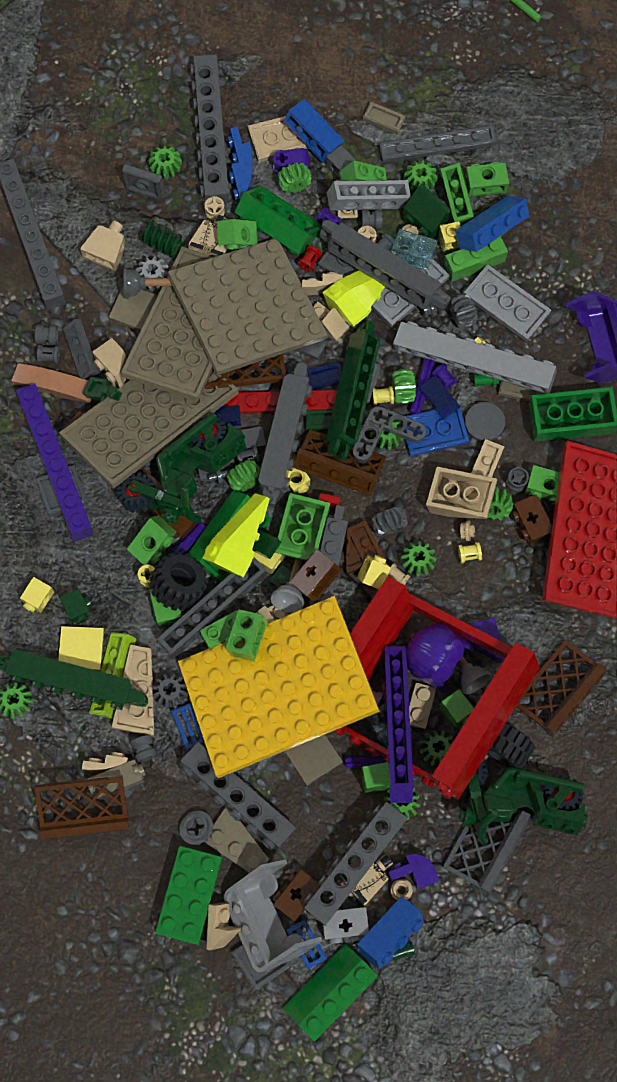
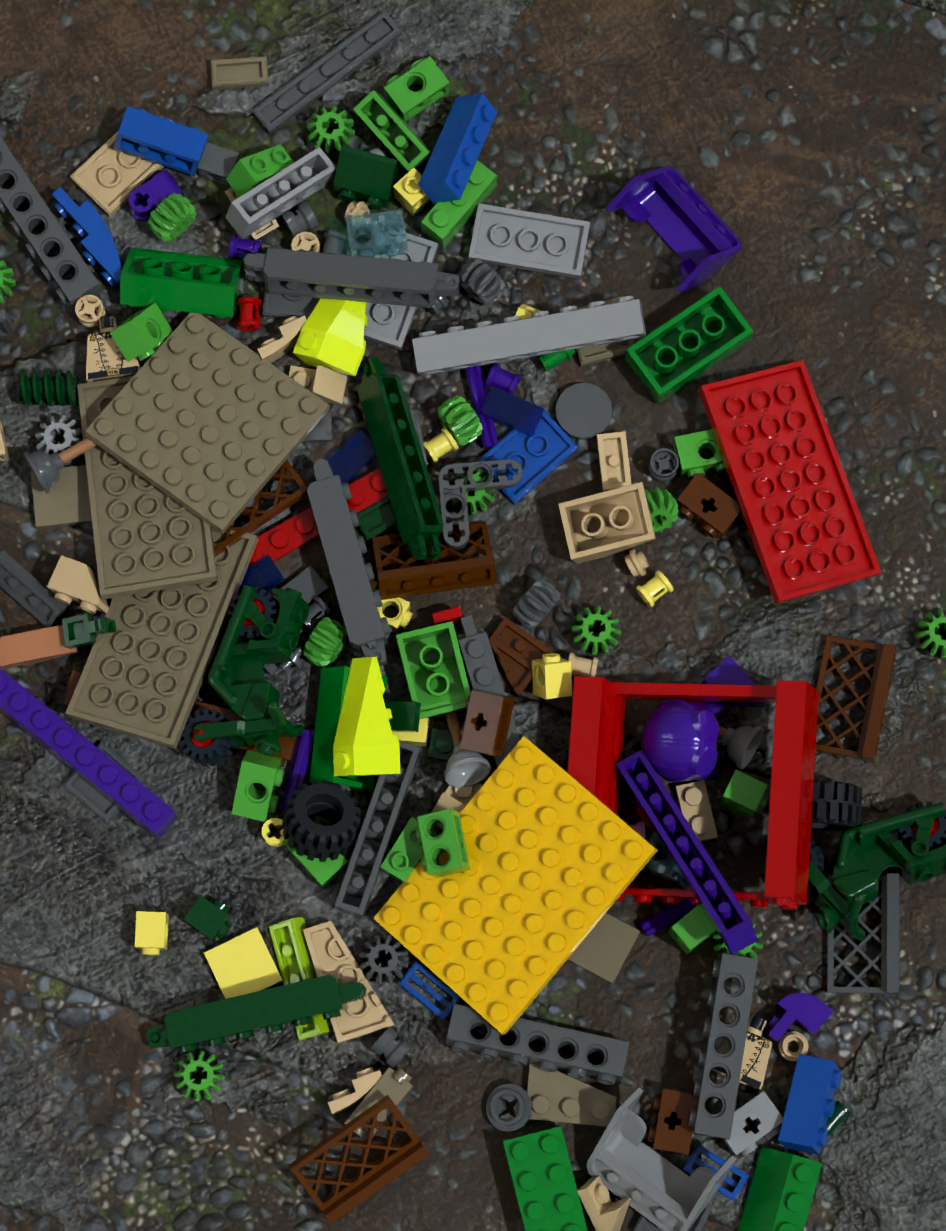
camera: 25 degrees left, 5 degrees up
bright green gear [420,730,453,766] -> none

